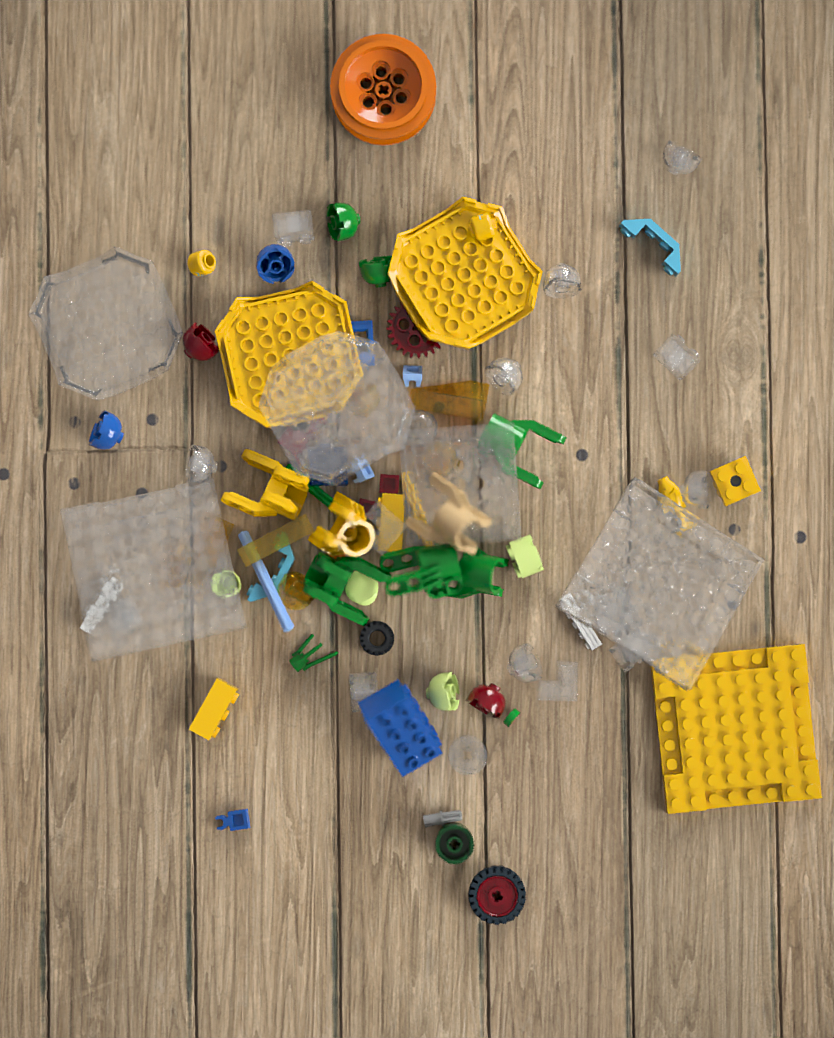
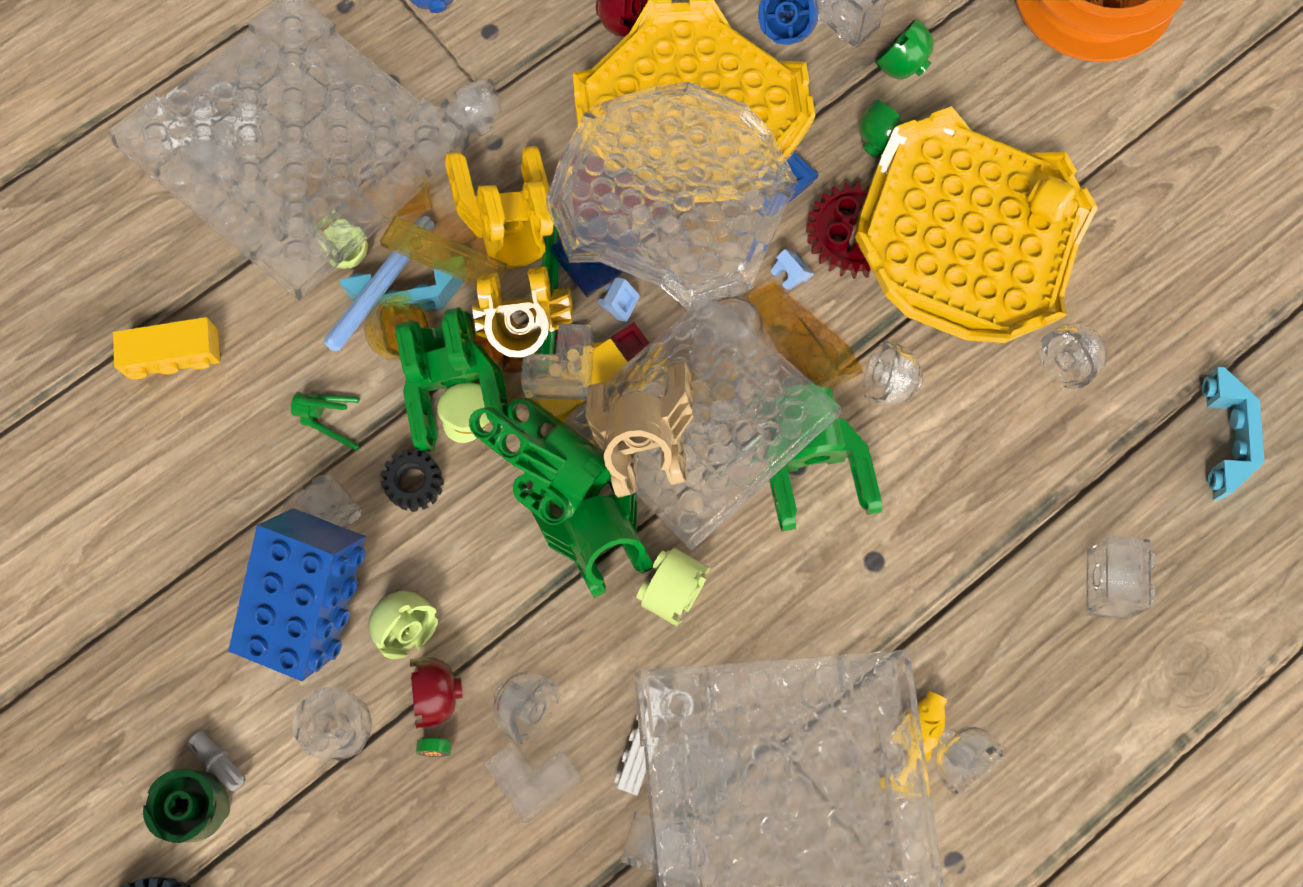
camera: 55 degrees right, 15 degrees down
blue plate [215,809,251,831] -> none
yellow piece [709,456,761,506] -> none

